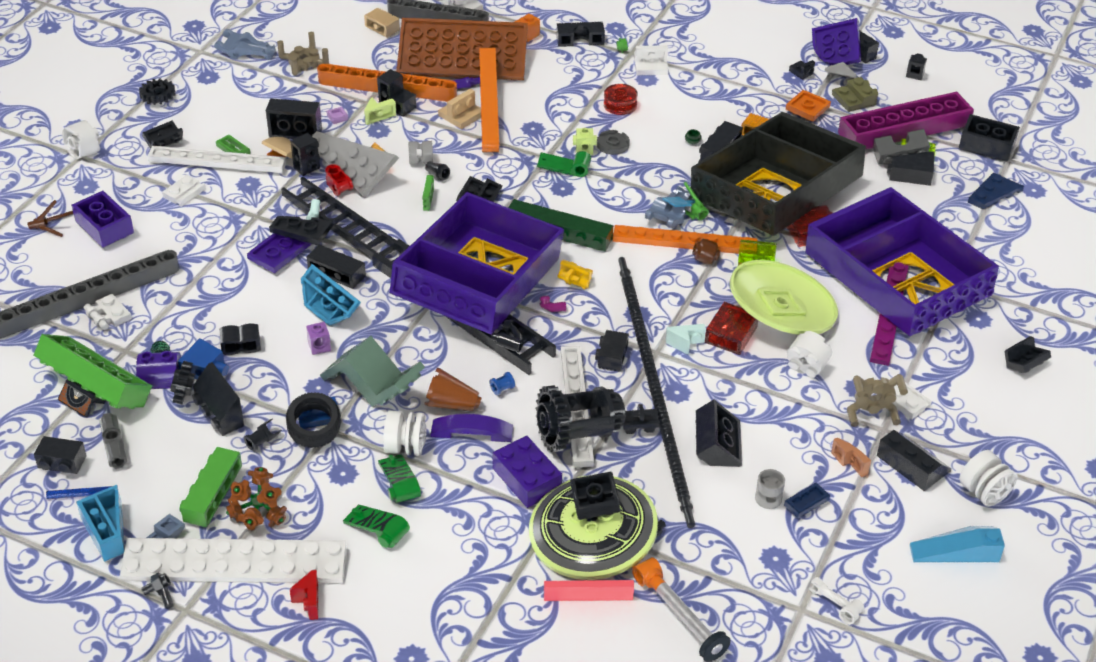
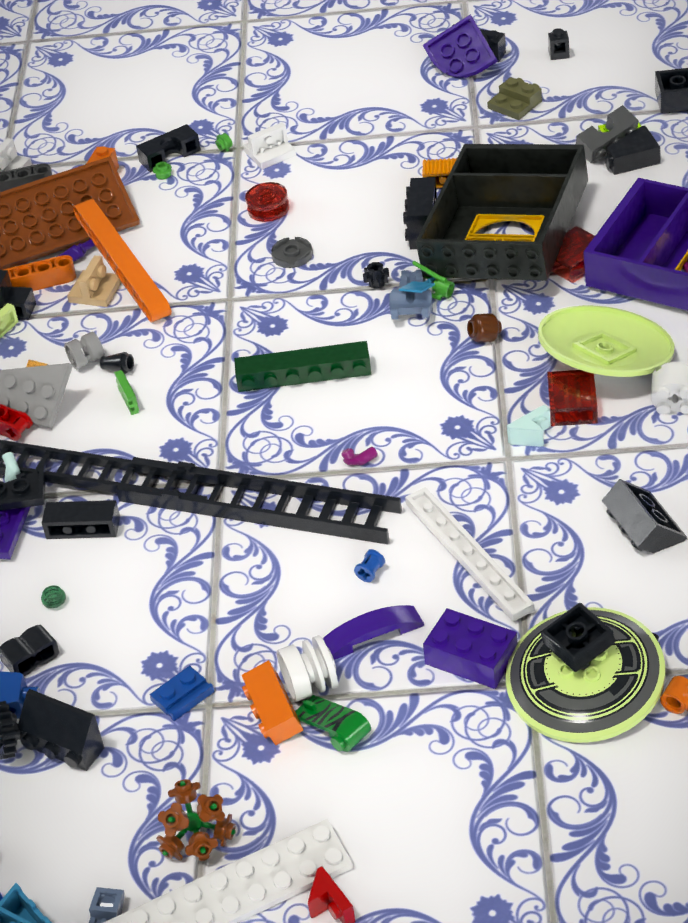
camera: 20 degrees left, 0 degrees up
bright green brick [179,447,242,528] -> none
black piece [244,418,282,452] -> none
black tyre [286,392,341,448] -> none
dark azure wedge [301,264,361,326] -> none
medium lavender brick [306,322,331,355] -> none
sand green bracket [320,336,425,407] -> none
green door [343,504,410,548] -> none
dark purple panel [389,192,564,335] -> none
dark orange cone [424,367,482,411] -> none
black slope [456,176,503,202] -> none
black plant [491,320,523,353] -> none
black piece [535,385,626,452] -> none
green door [537,151,591,177] -> none
coral tile [544,580,634,601] -> none
yellow hips [558,259,593,289] -> none
yellowish green brick [573,128,597,155] -> none
black brick [595,330,629,372] -> none
orange plate [613,225,757,255] -> none
black hose [618,257,695,528] -> none
black hips [623,404,660,434] -> none
dark green plate [685,129,702,144] -> none
clear neon green panel [738,240,777,266] -> none
orange plate [785,90,831,122] -> none
black bracket [789,60,815,80] -> none
light grey slope [825,62,858,79] -> none
magenta brick [838,91,974,149] -> none
none -> clear green plate [41,585,66,608]
none -> bright green plate [153,162,172,179]
none -> orange brick [241,660,303,745]
none -> black gear [363,262,390,289]

